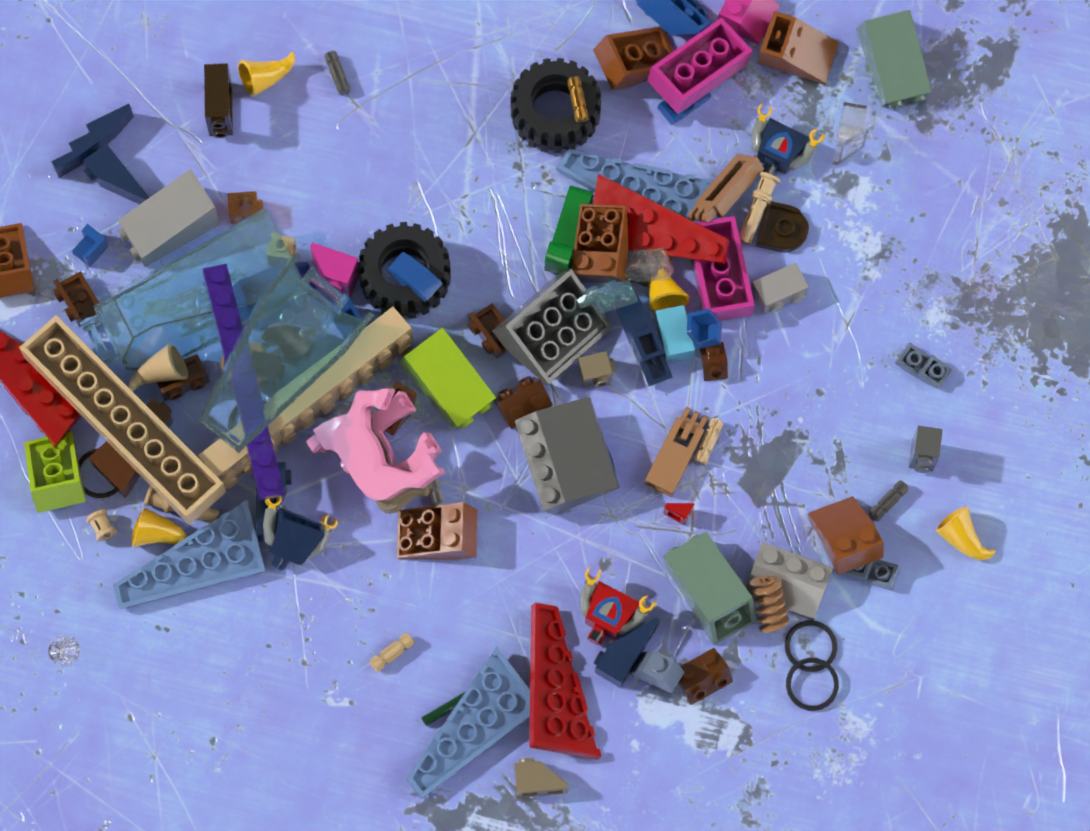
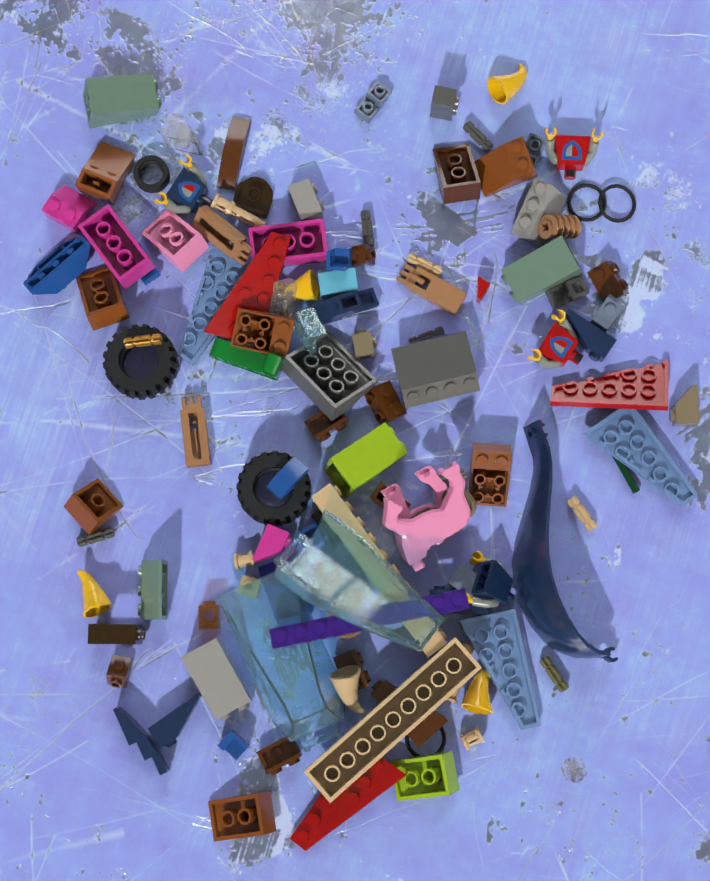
camera: 80 degrees left, 10 degrees up
none -> dark orange slope [64,478,123,535]
none -> reddish brown bracket [106,655,132,688]
none -> black tyre [133,155,170,193]
none -> sand green slope [138,560,168,620]
none -> bright pink slope [141,209,209,273]
none -> medium nougat hinge [180,395,211,468]
none -> reddish brown slope [217,116,251,191]
none -> tan bush [233,550,255,570]
none -> dark grey axle [360,210,375,246]
none -> clear smoke axle [408,326,445,344]
none -> reddish brown slope [433,144,481,204]
none -> sand blue slope [447,563,477,598]
none -> dark blue panel [512,420,618,663]
none -> olive axle [540,656,569,692]
none -> torso [544,126,603,180]
none -> dark grey slope [545,276,590,309]

